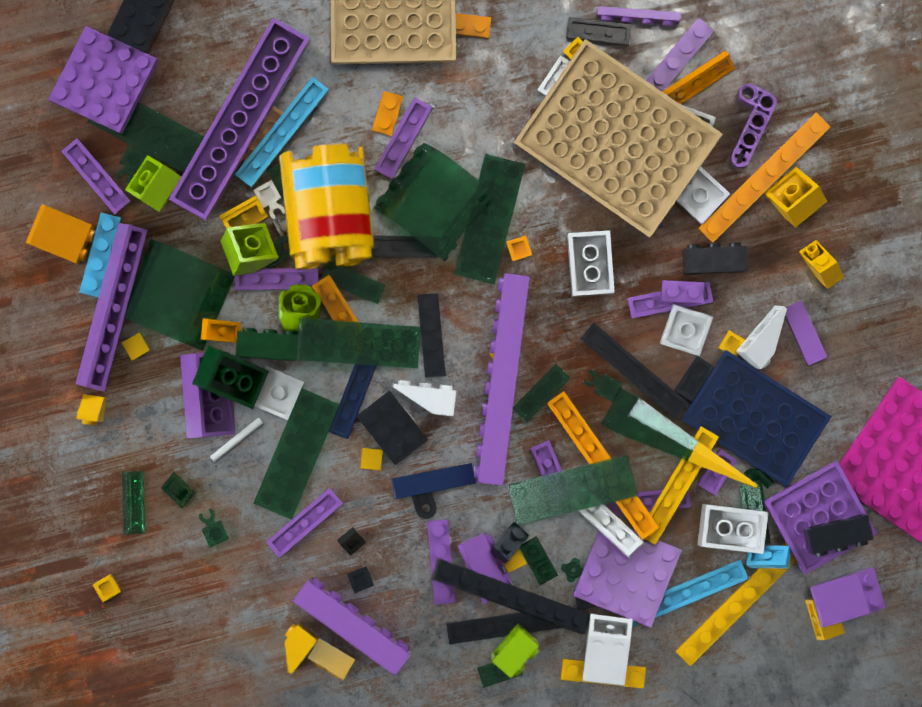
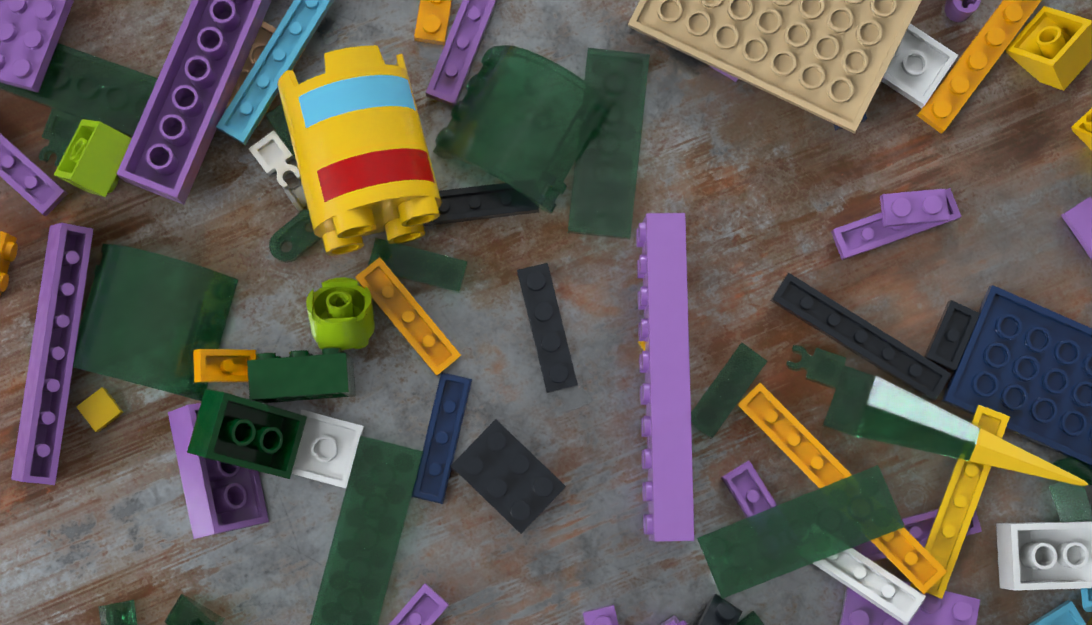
camera: 10 degrees left, 5 degrees down
yellow slope [76,394,107,426] -> none
medium azure plate [79,213,122,298] -> none
white bar [210,417,264,462] -> none
yellow hinge [220,195,268,228] -> none
lime slope [220,223,279,276] -> none
medium lavender plate [235,268,319,290] -> none
clear green plate [296,318,421,368] -> none
yellow tile [360,448,383,471] -> none
dark blue tile [391,463,476,499] -> none
white slope [393,380,456,416] -> none
black plate [411,492,437,519] -> none
light orange plate [506,235,532,262] -> none
white brick [567,230,615,297] -> none
white tile [660,304,714,356] -> none
black brick [682,242,748,275] -> none
medium lavender plate [697,449,737,496] -> none
yellow tile [718,330,745,357] -> none
white slope [736,305,787,369] -> none

